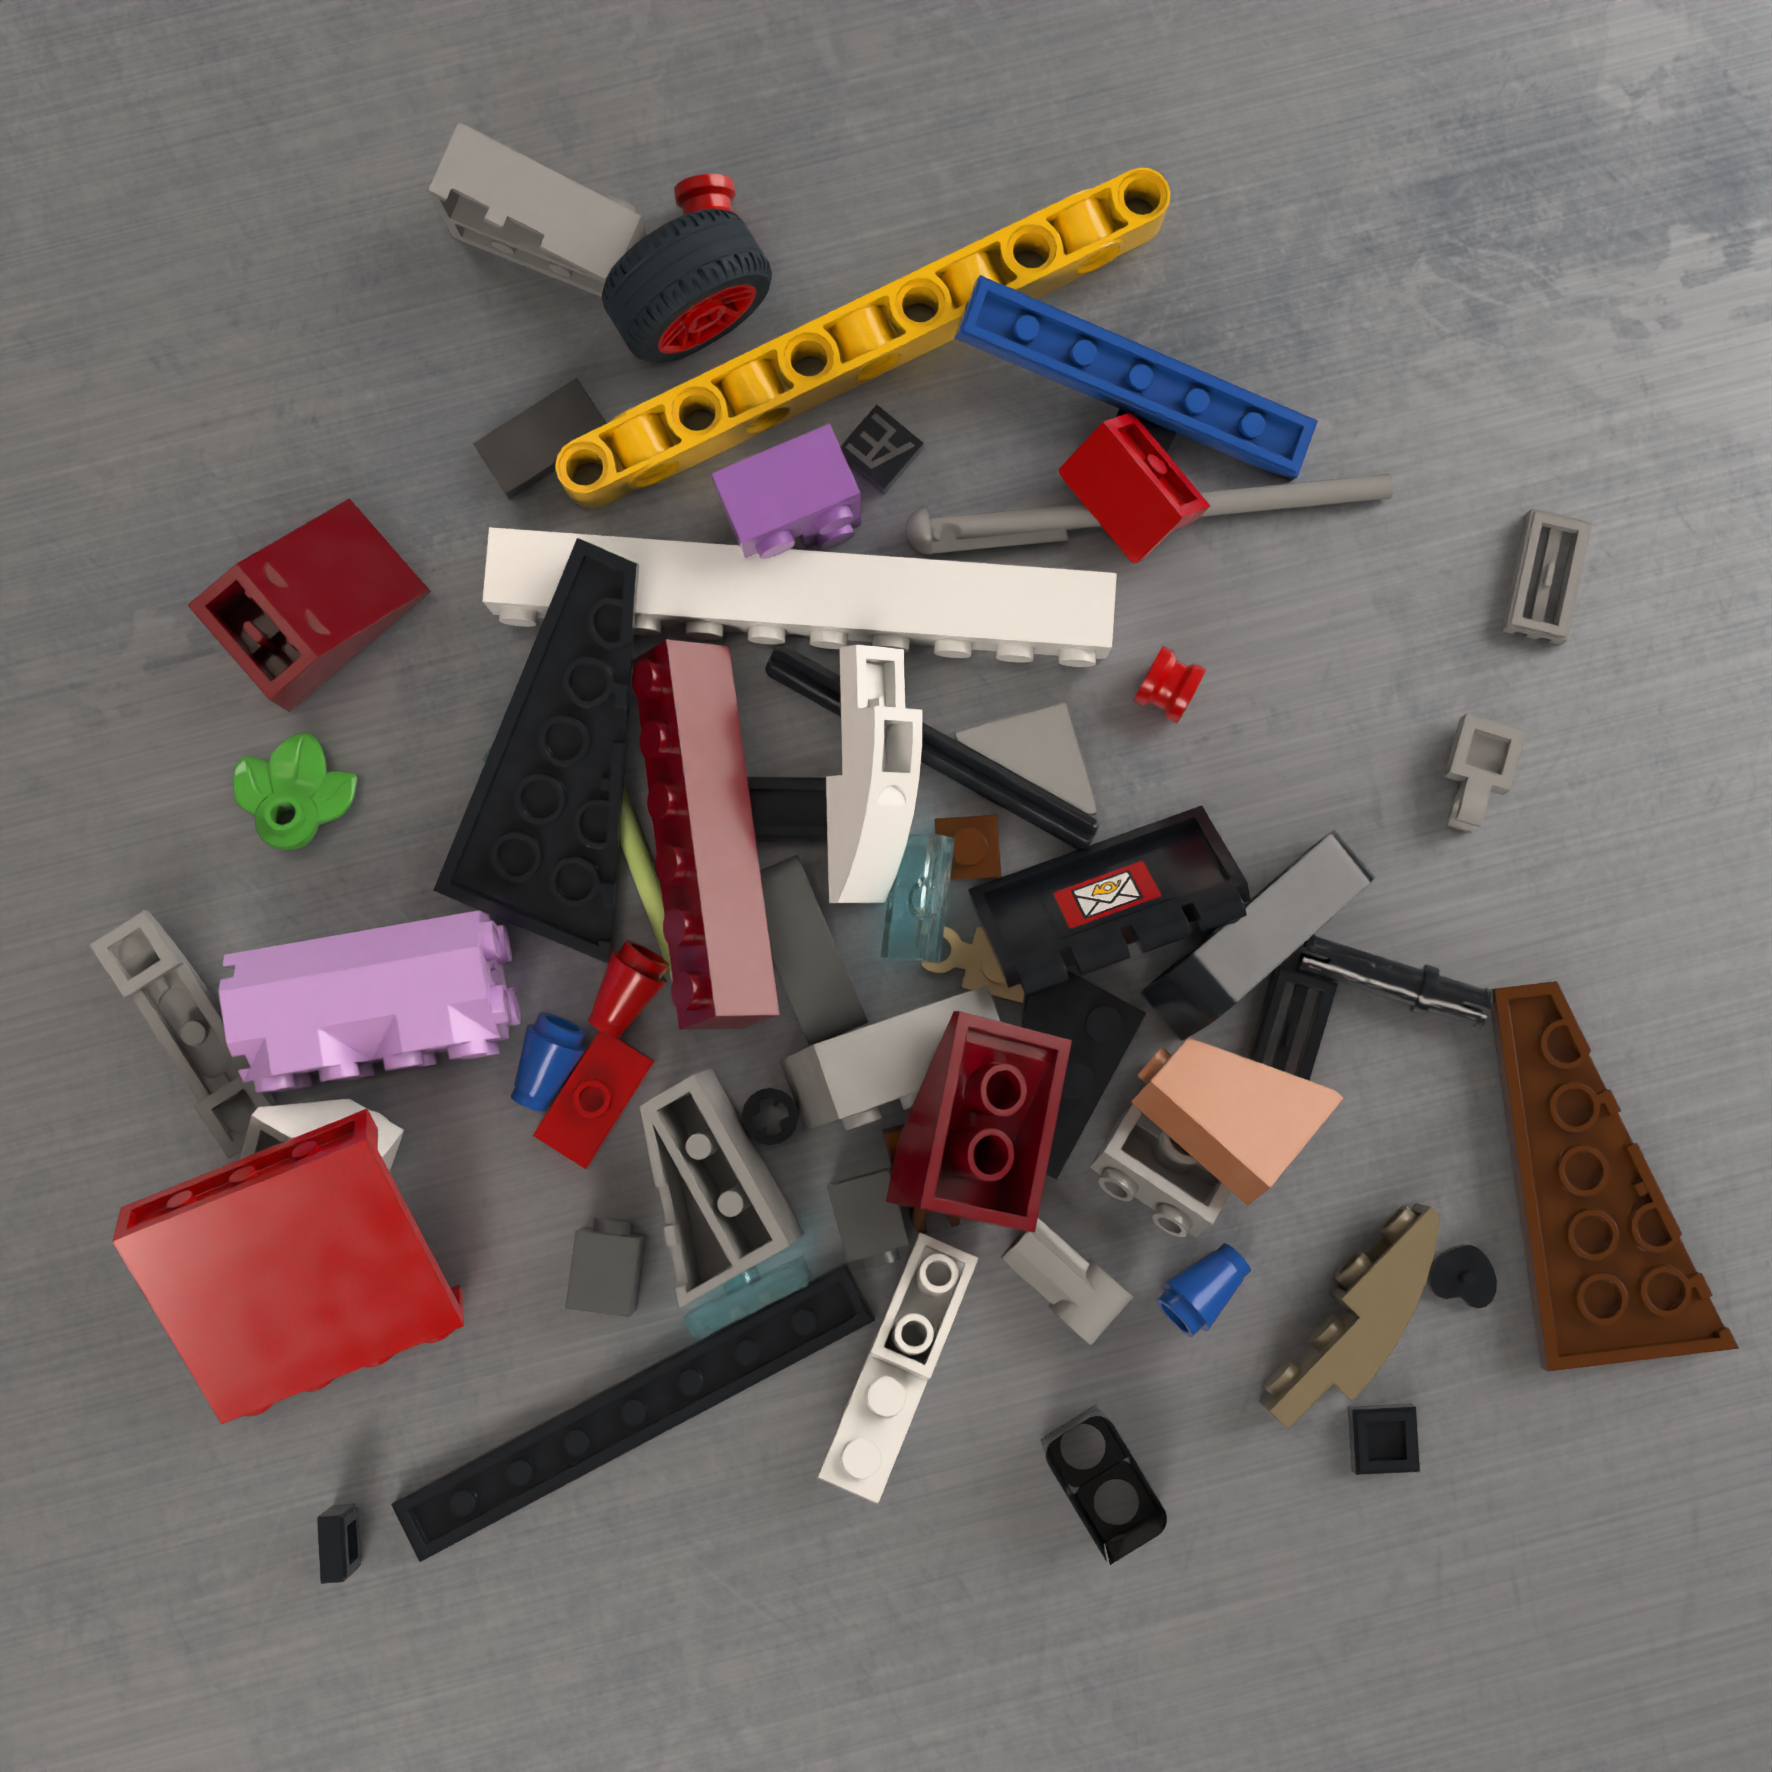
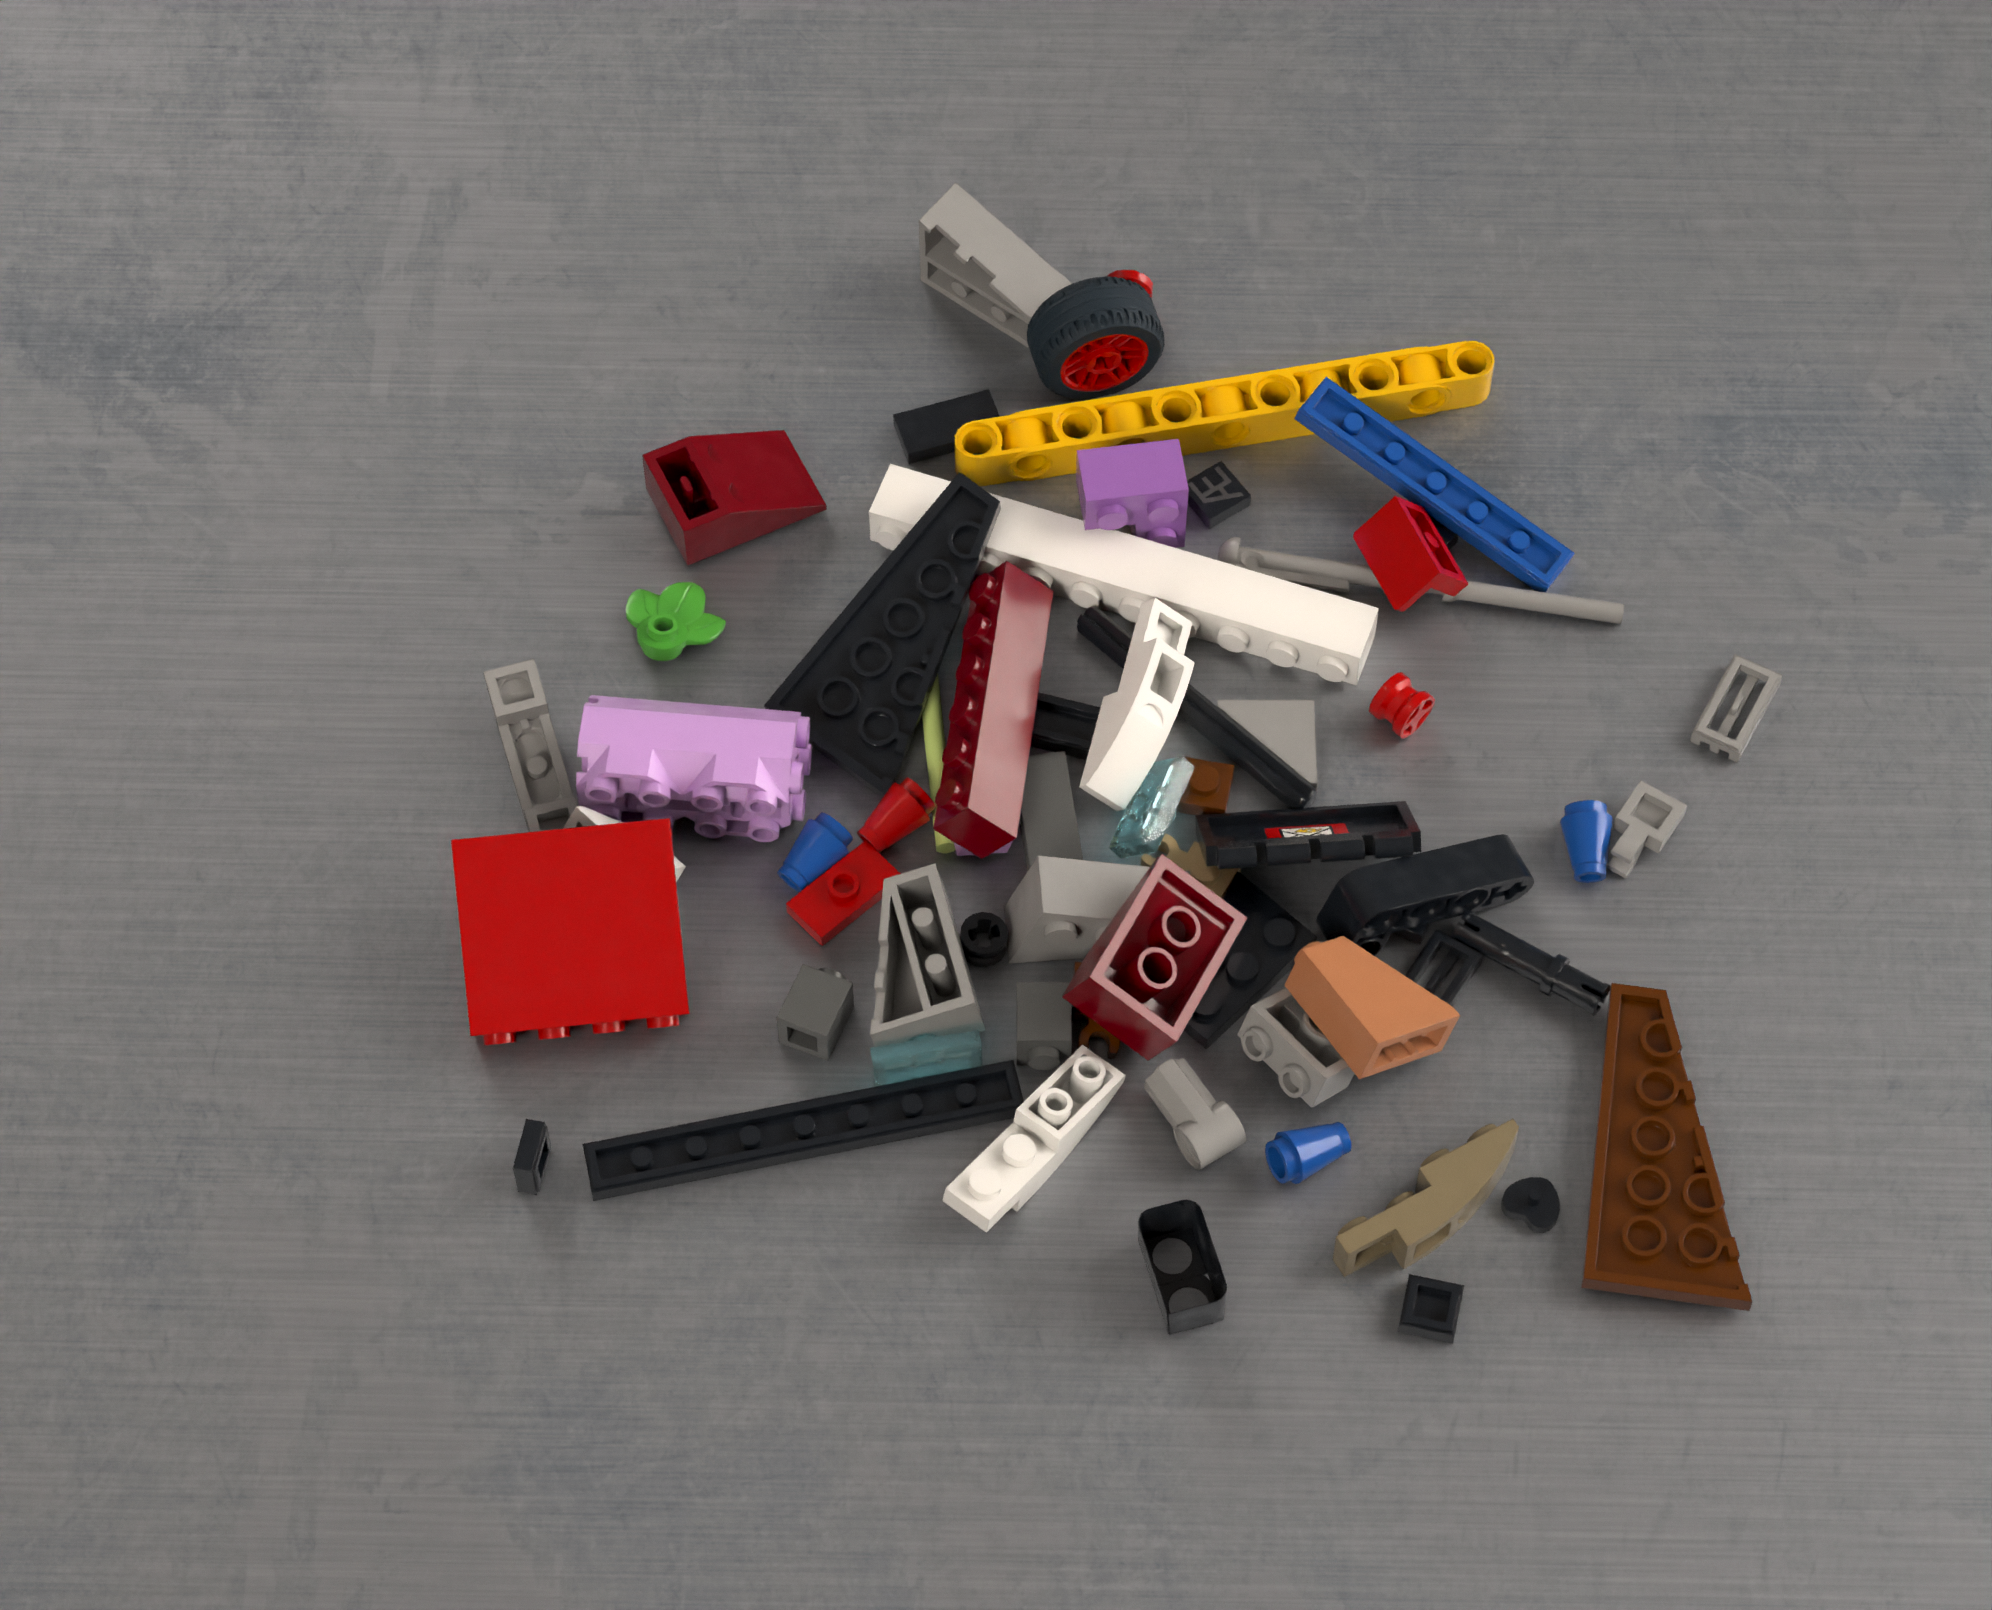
camera: 15 degrees right, 25 degrees down
none -> blue cone [1560,800,1613,883]

